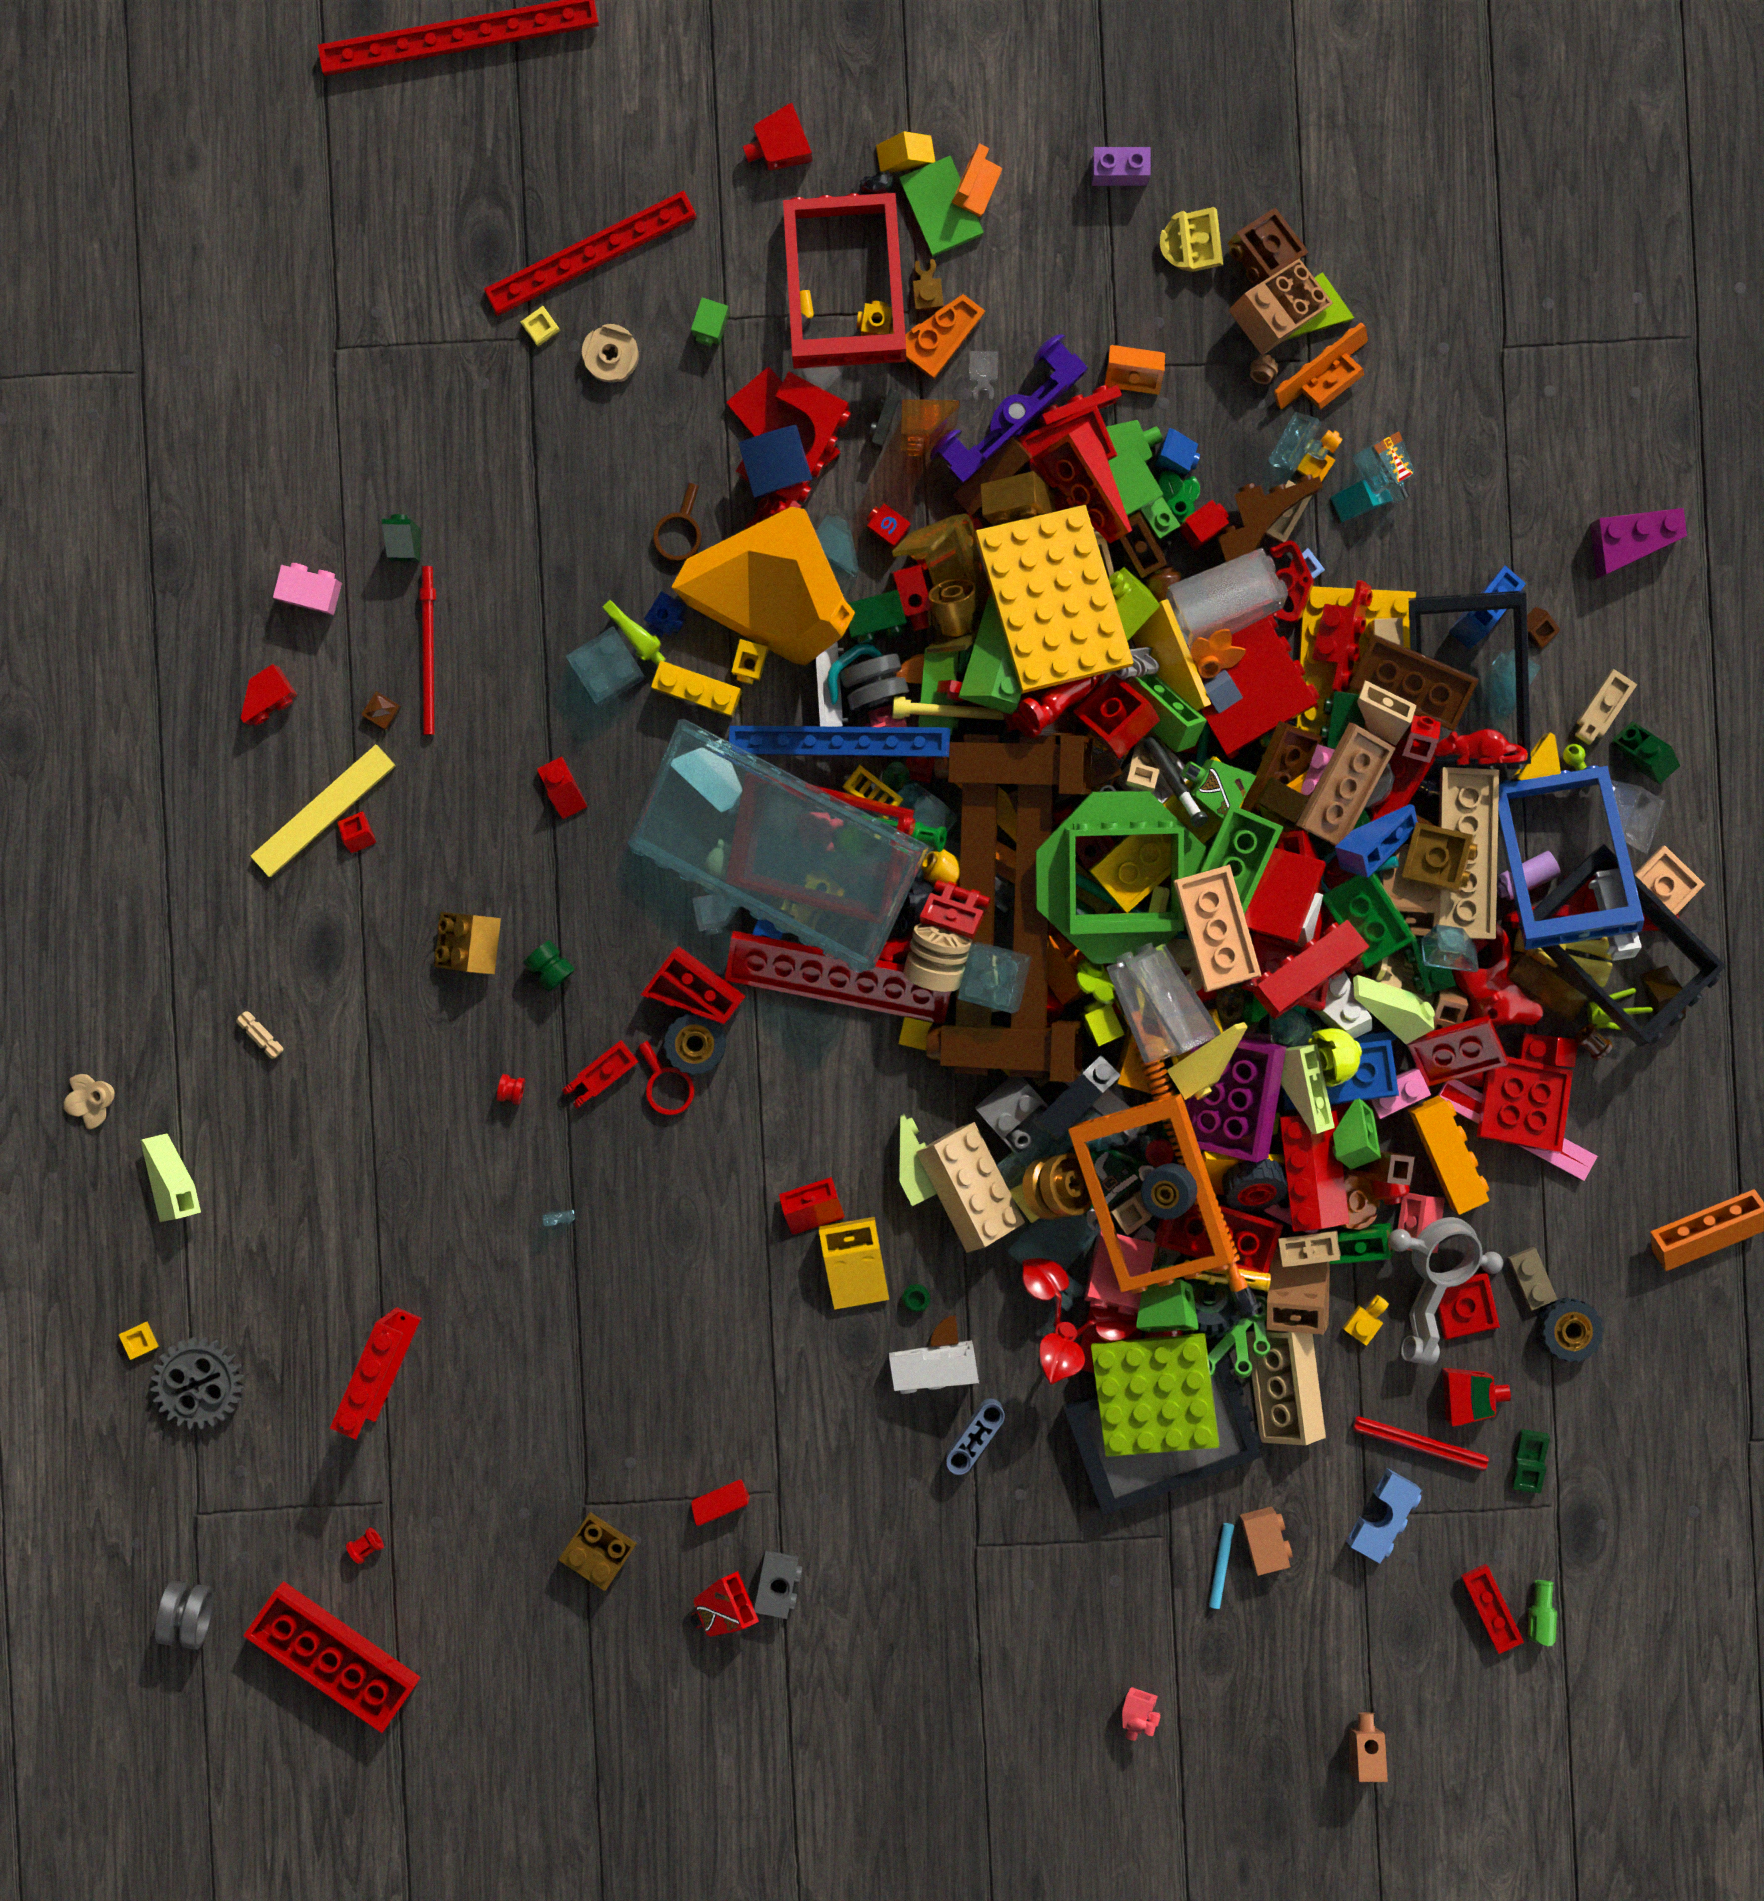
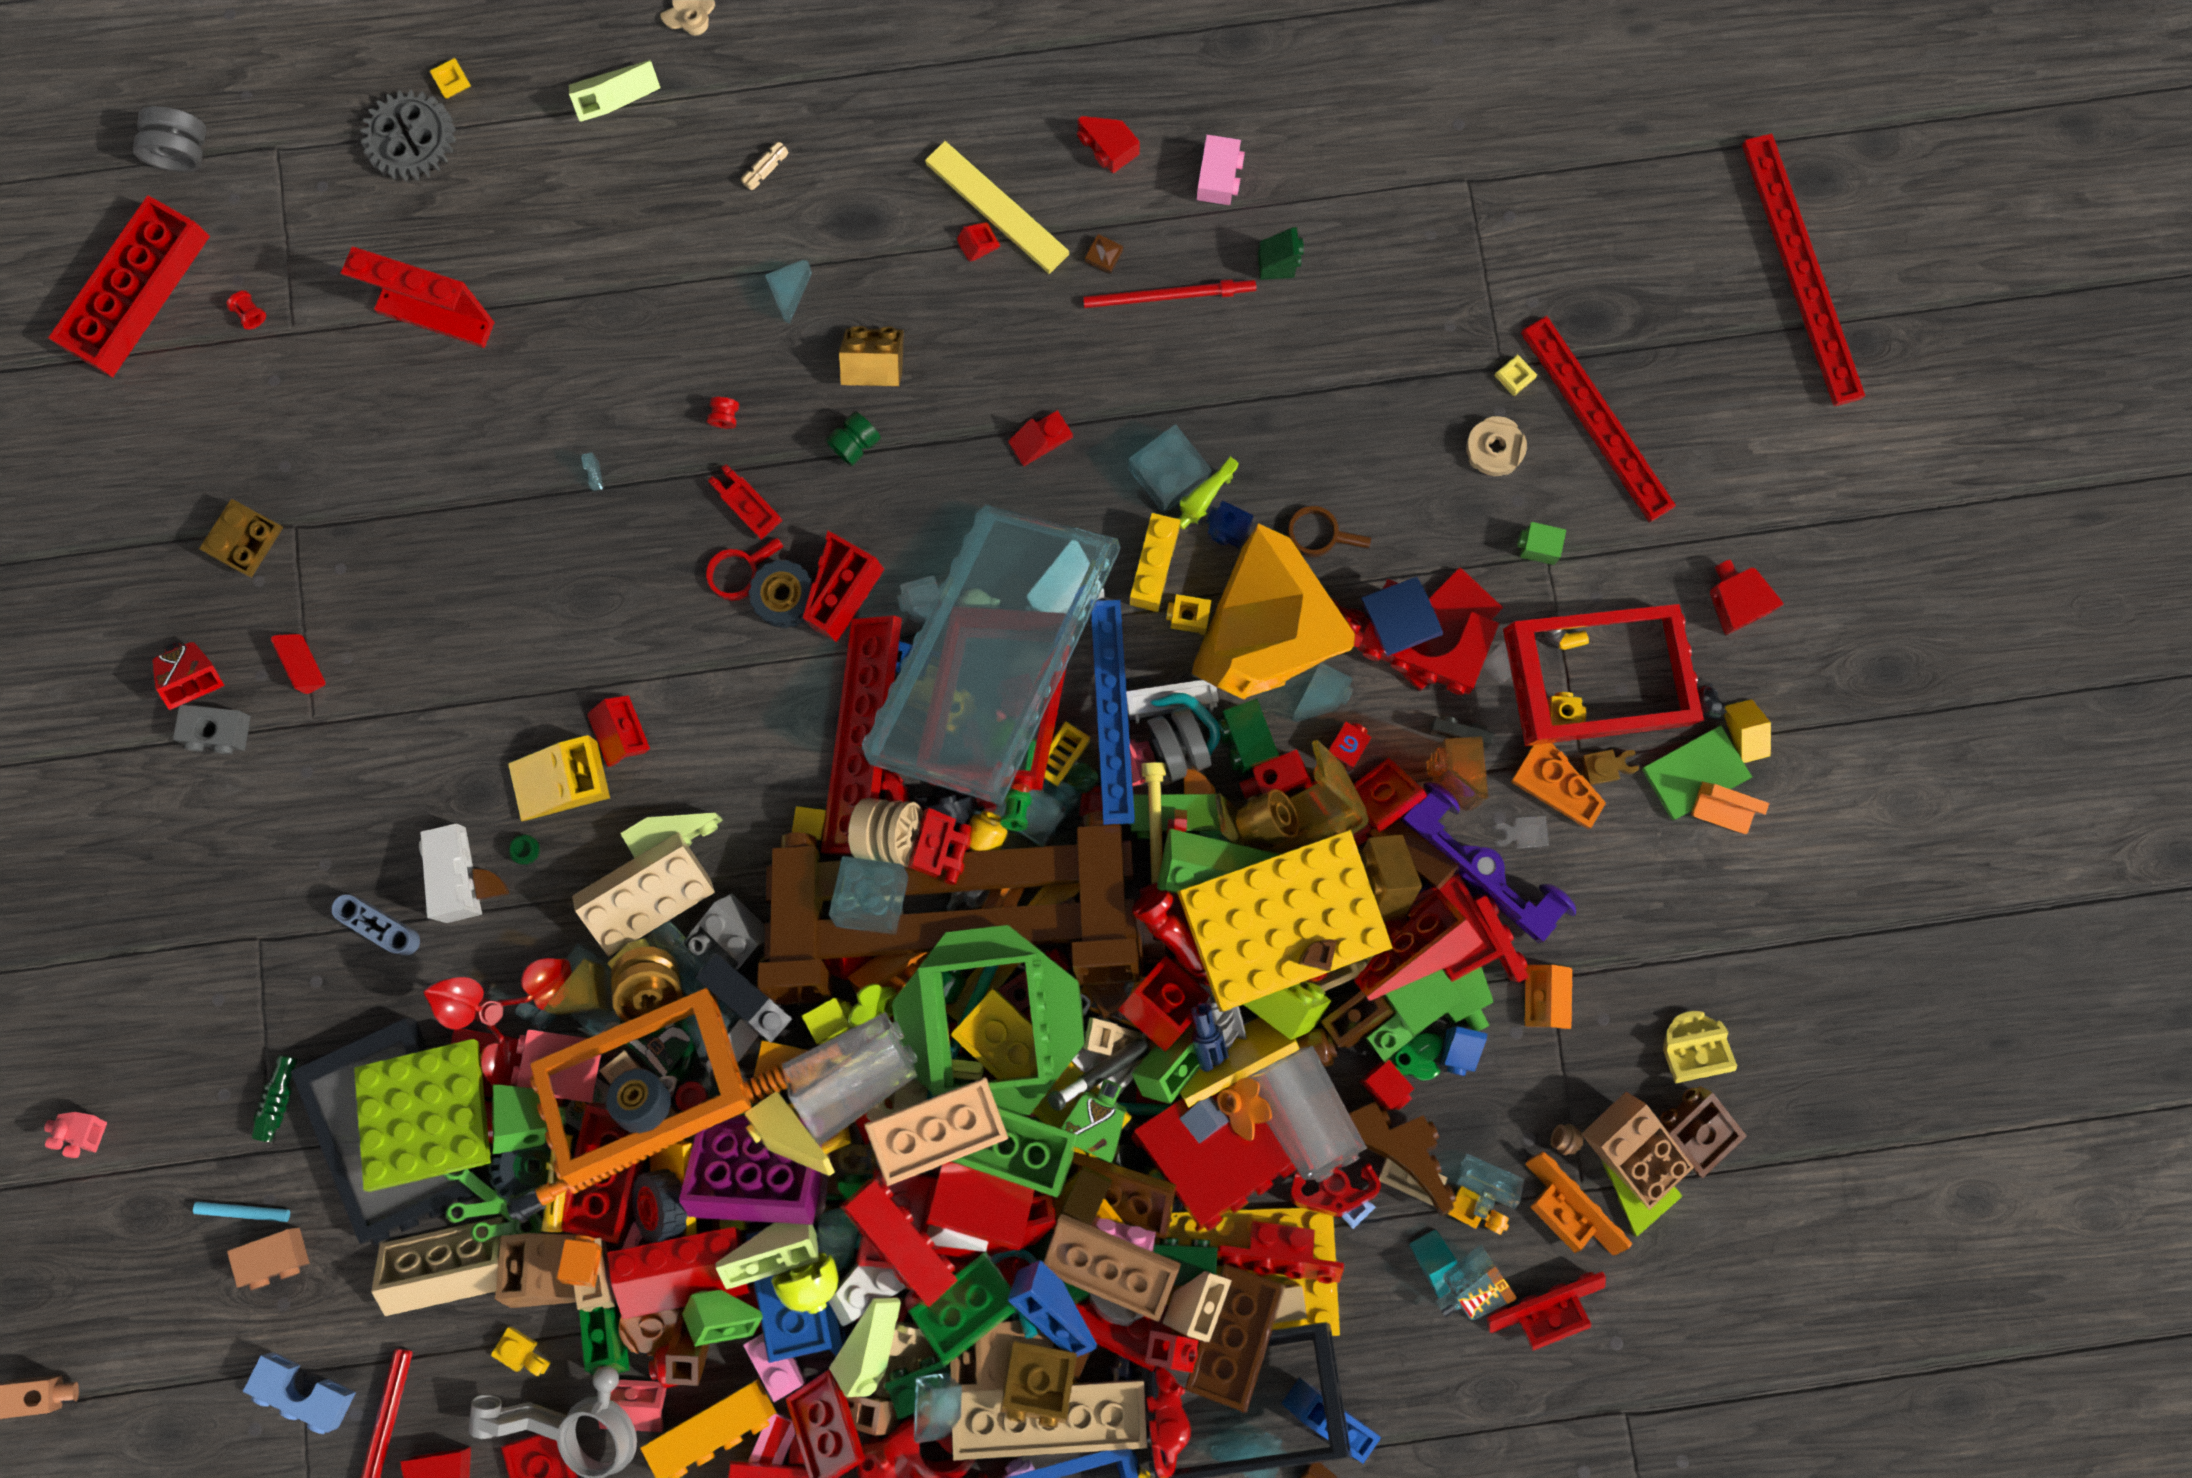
camera: 85 degrees right, 10 degrees down
medium lavender hinge [1091,147,1151,186] -> none
none -> dark green hinge [251,1055,298,1142]
none -> clear yellow slope [544,959,608,1015]
none -> orange brick [557,1235,603,1287]
none -> clear light blue slope [765,260,812,323]
none -> dark blue arm [1191,1003,1229,1072]
none -> reddish brown tile [1297,939,1337,972]
none -> red tile [1345,758,1427,833]
none -> red bracket [1487,1271,1606,1351]

